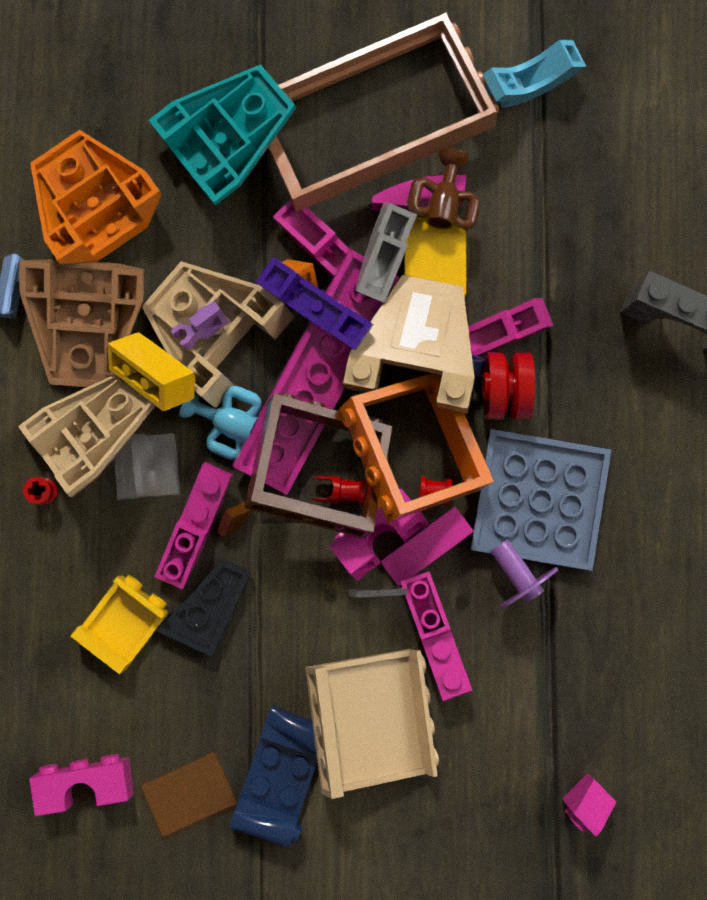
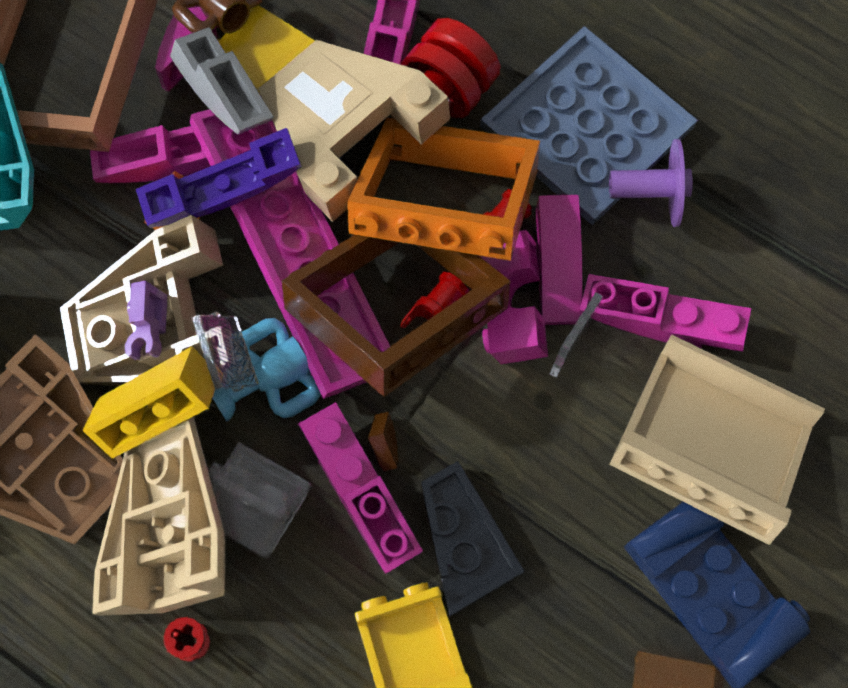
camera: 60 degrees left, 15 degrees down
none -> clear piece [192,311,259,392]

